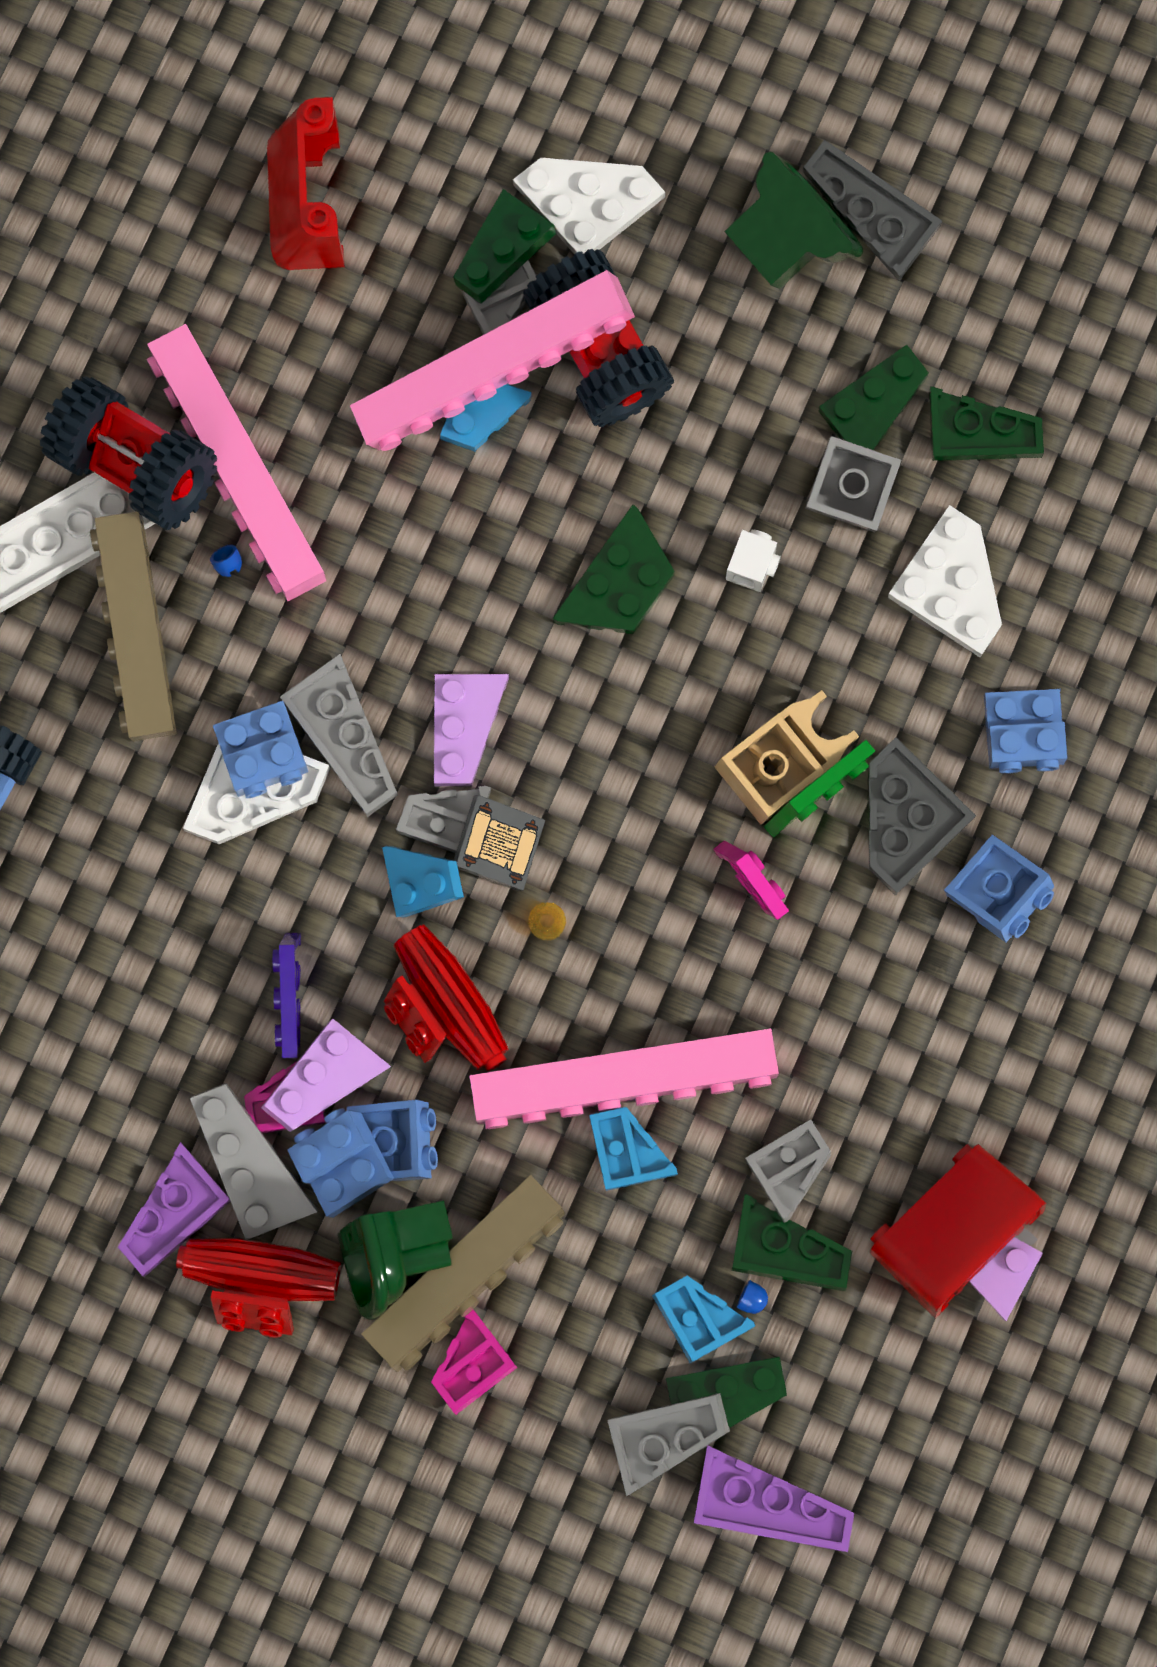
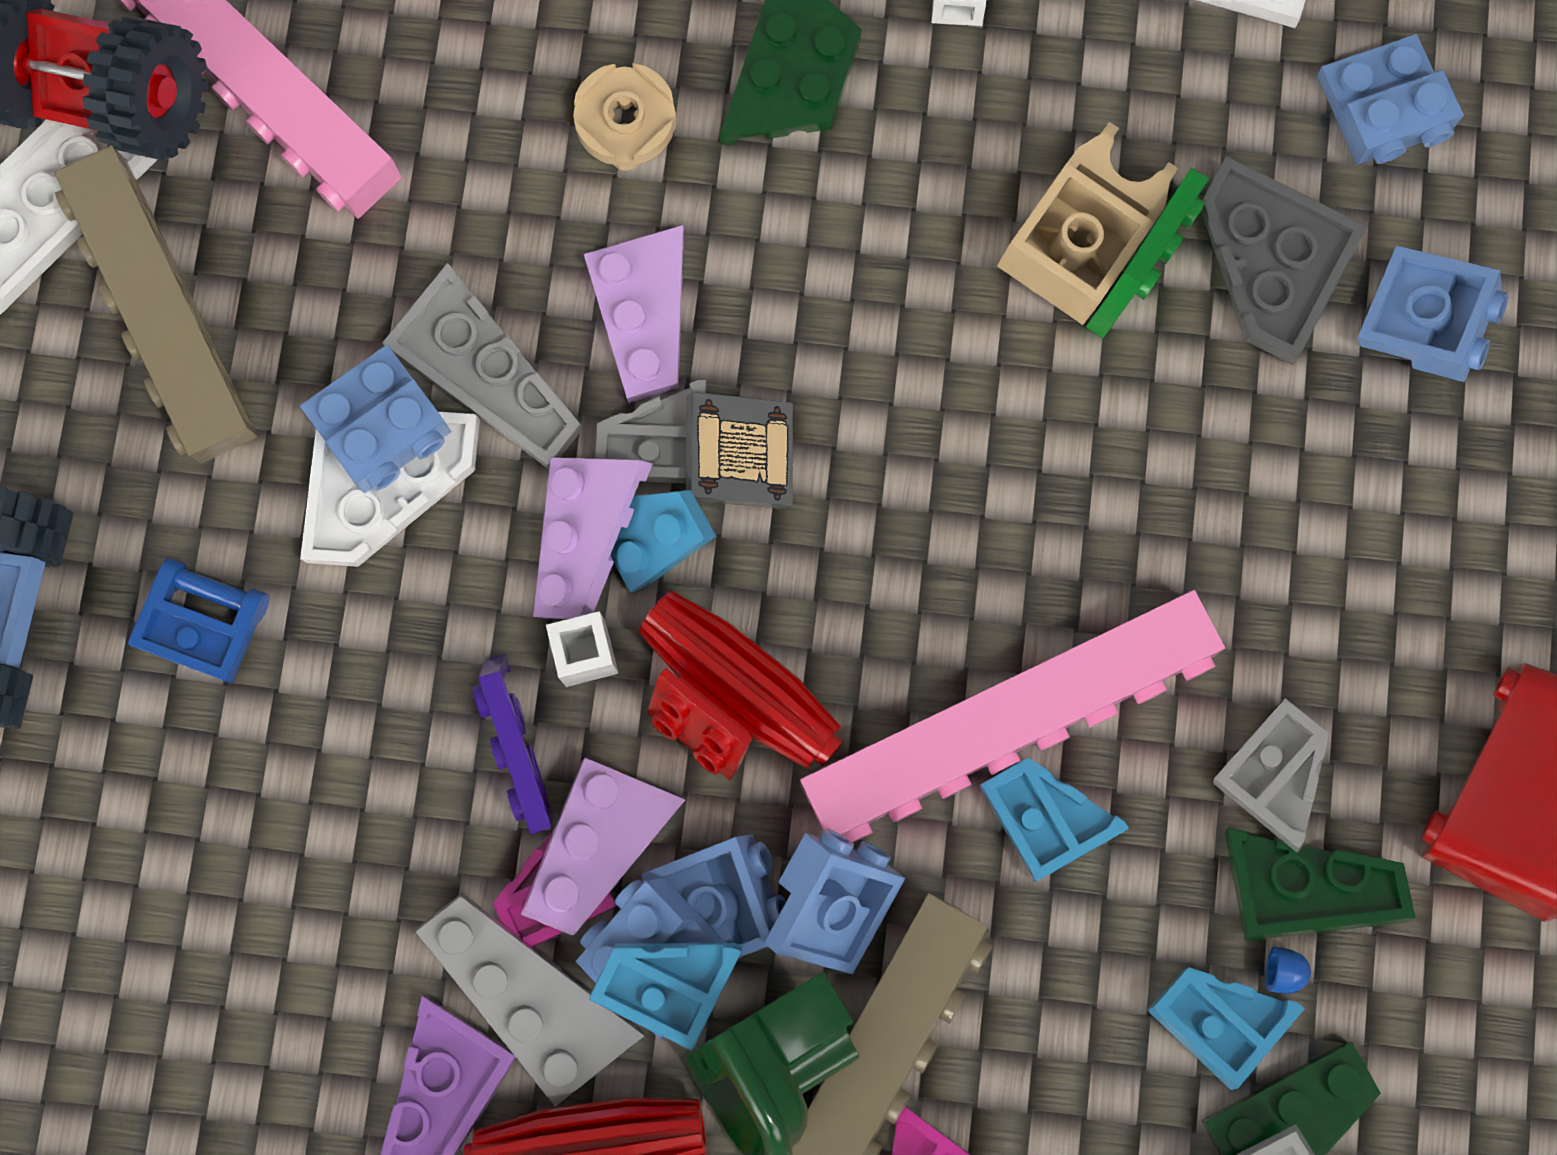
camera: 15 degrees left, 0 degrees up
blue hinge [210,545,242,577] -> none
clear yellow plate [528,902,566,940] -> none
dark pink wing [713,840,789,920] -> none
none -> blue plate [127,558,269,684]
none -> lavender wing [533,458,653,620]
none -> white brick [546,611,619,687]
none -> tan plate [573,63,677,171]
none -> dark azure wing [589,943,742,1050]
none -> medium blue plate [764,829,906,974]

